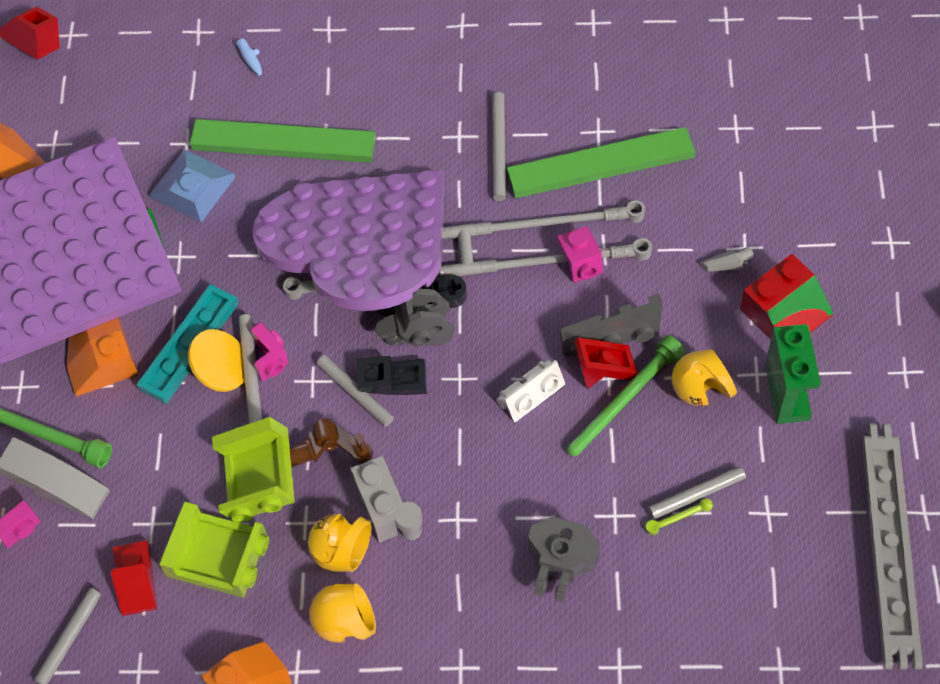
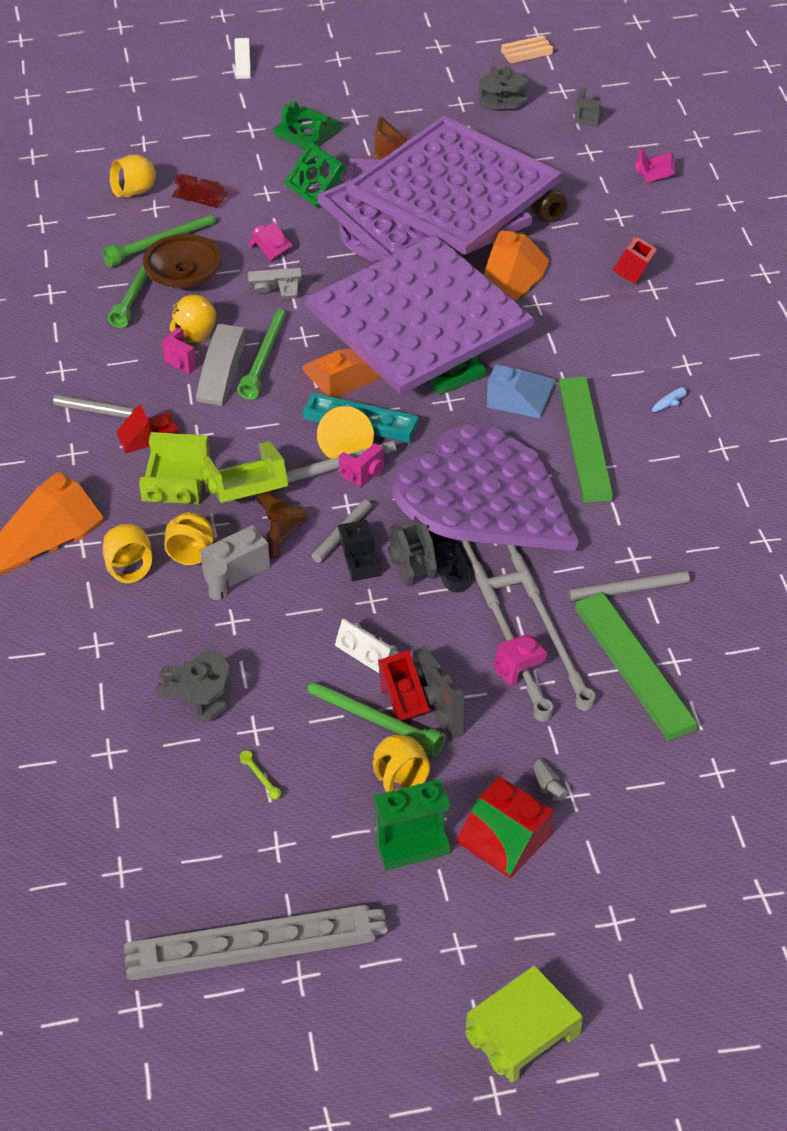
camera: 75 degrees right, 15 degrees down
light grey bar [648,466,746,520] -> none

